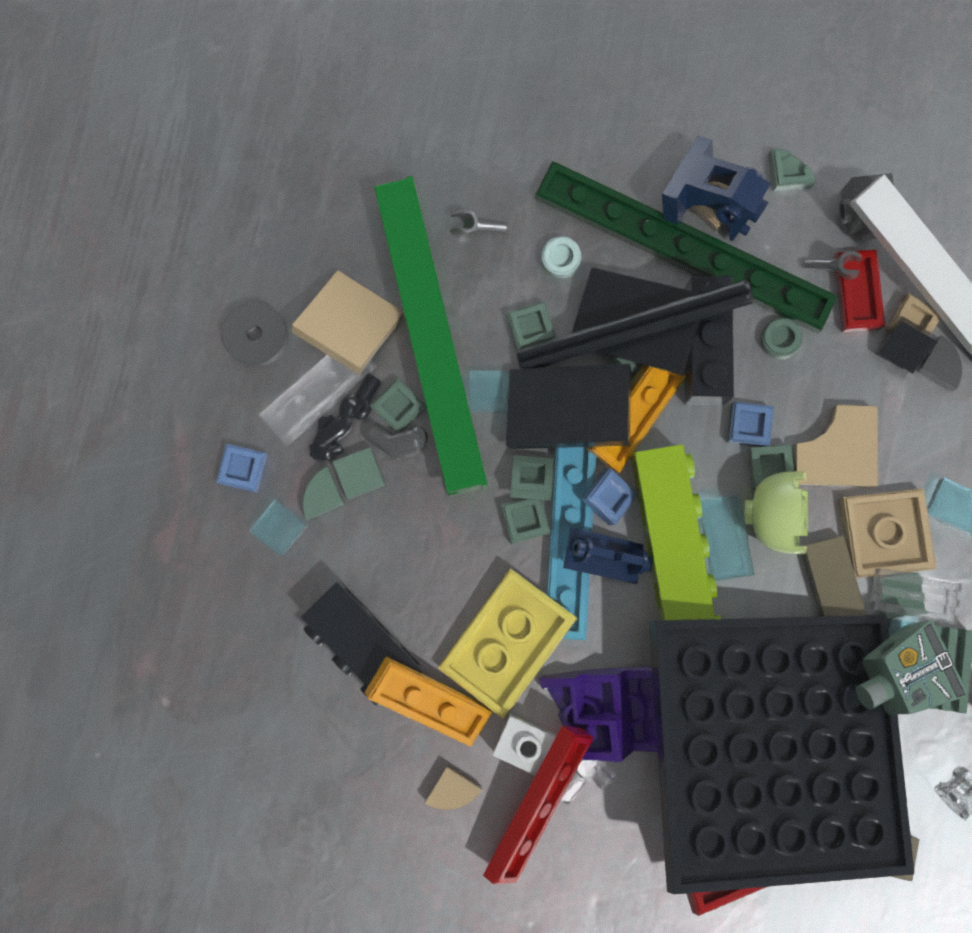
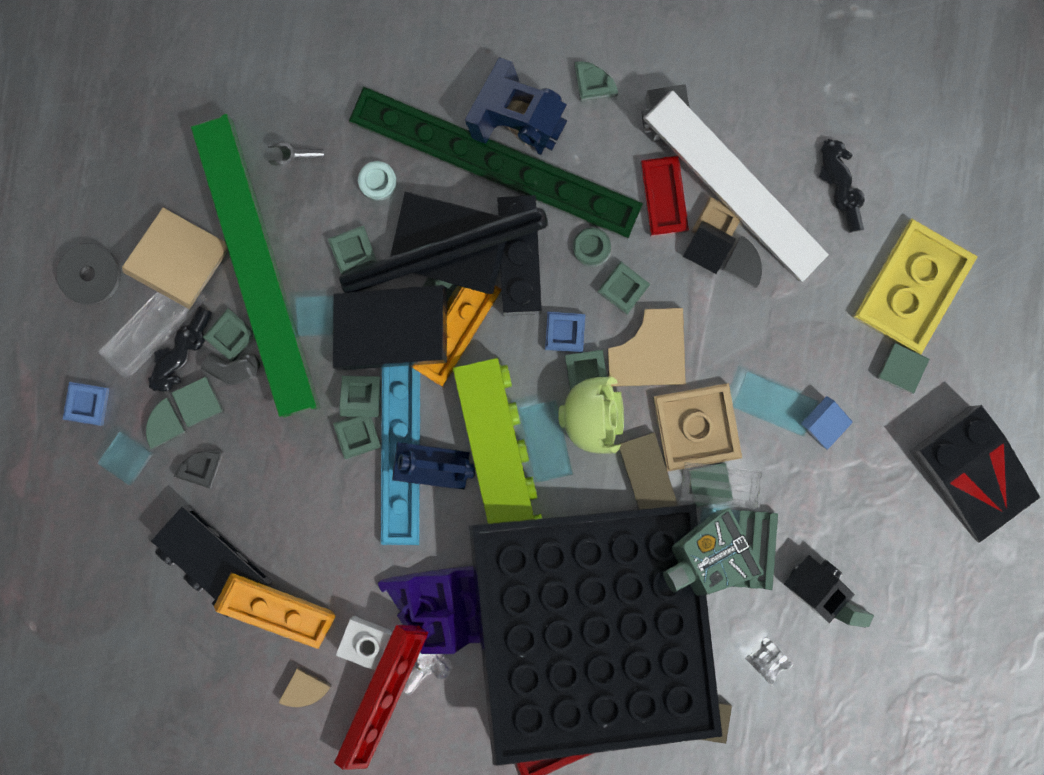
camera: 10 degrees left, 5 degrees up
light yellow tile [438,568,578,719] -> none
medium blue tile [581,468,638,526] -> none
flat silver hand [805,251,862,280] -> none
none -> dark grey tile [173,450,224,489]
none -> sand green tile [597,261,650,315]

